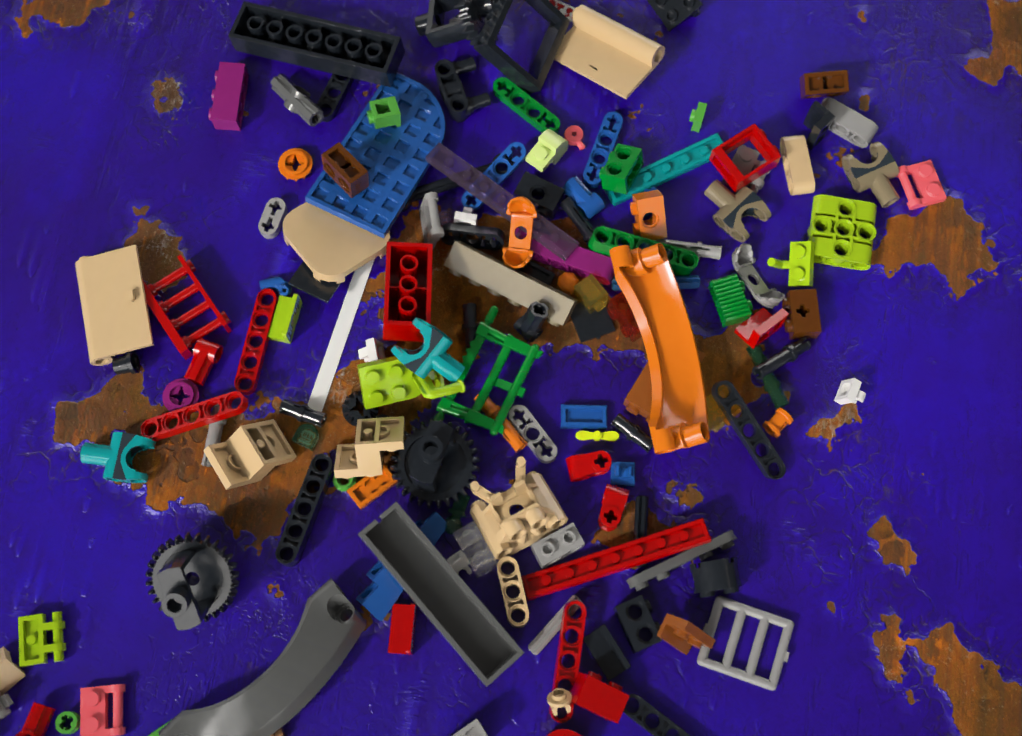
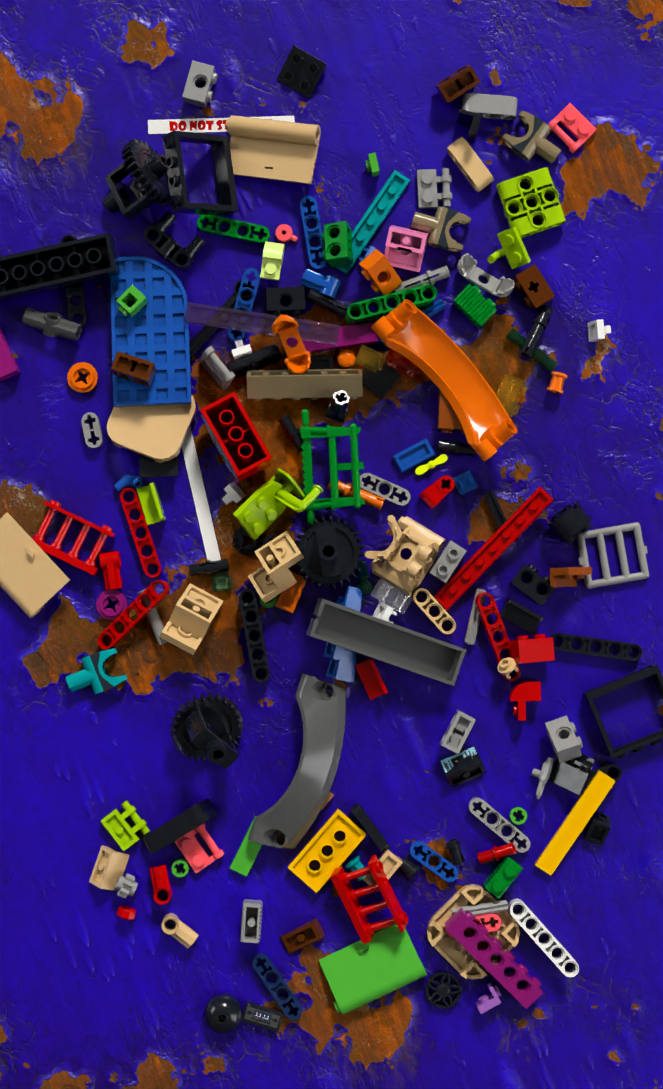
camera: 30 degrees left, 15 degrees up
black piece [112,351,141,375] -> none
teal connector [391,317,465,383] -> none
red piece [598,483,630,532] -> none
dark grey piece [626,530,737,591] -> none
red window [709,123,781,192] -> none
black beam [711,381,786,480] -> none
red panel [734,308,789,349] -> none
none -> black beam [141,798,218,855]
none -> bright pink brick [384,225,429,272]

